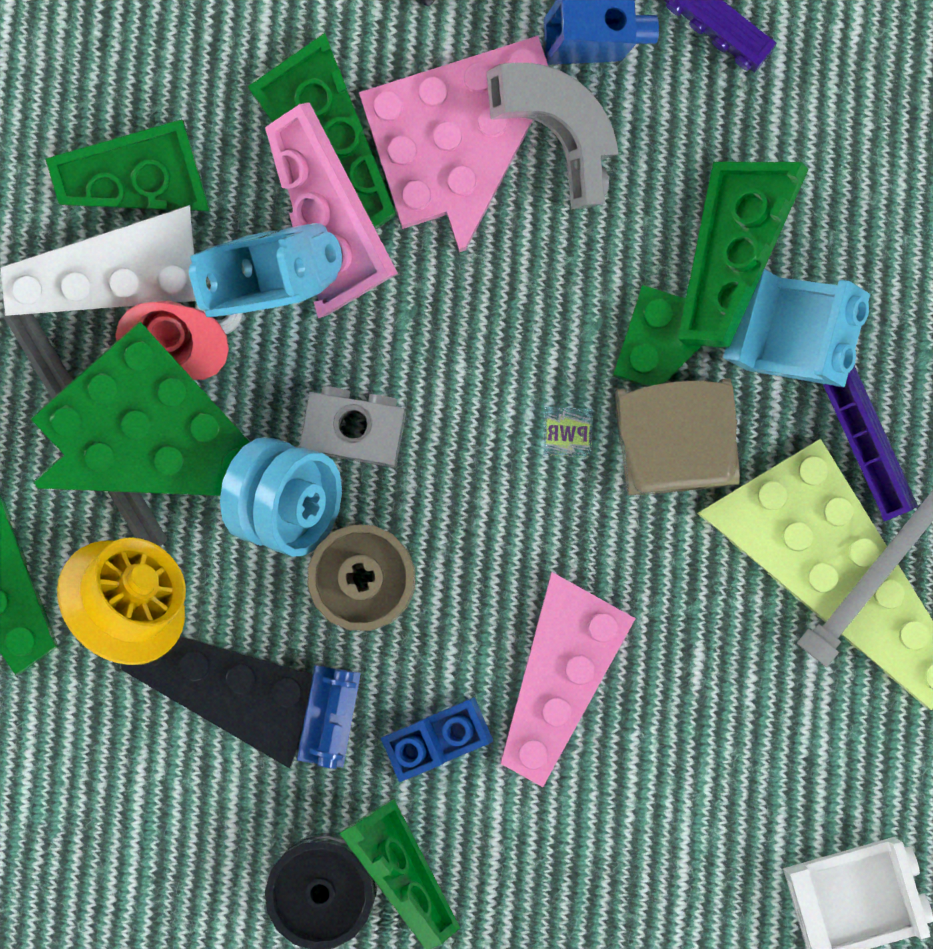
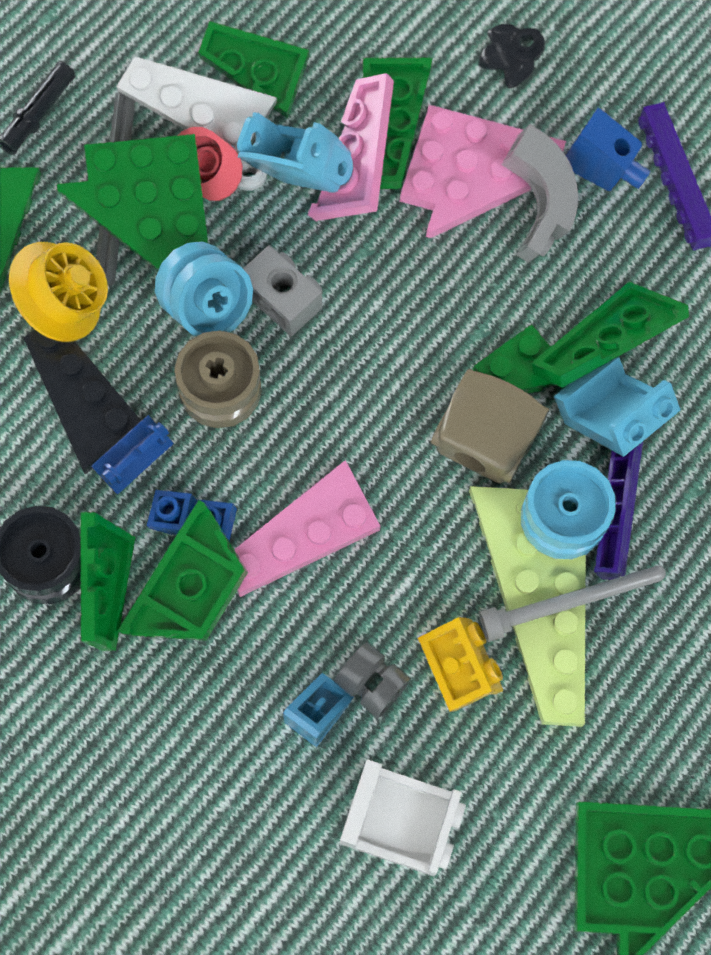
camera: 25 degrees right, 15 degrees down
clear light blue tile [543,407,593,458] -> none
none -> green wing [117,500,248,641]
none -> dark azure slope [283,673,354,748]
none -> dark grey wheel [334,642,411,719]
none -> yellow bracket [418,617,503,712]
none -> medium azure wheel [521,460,615,560]

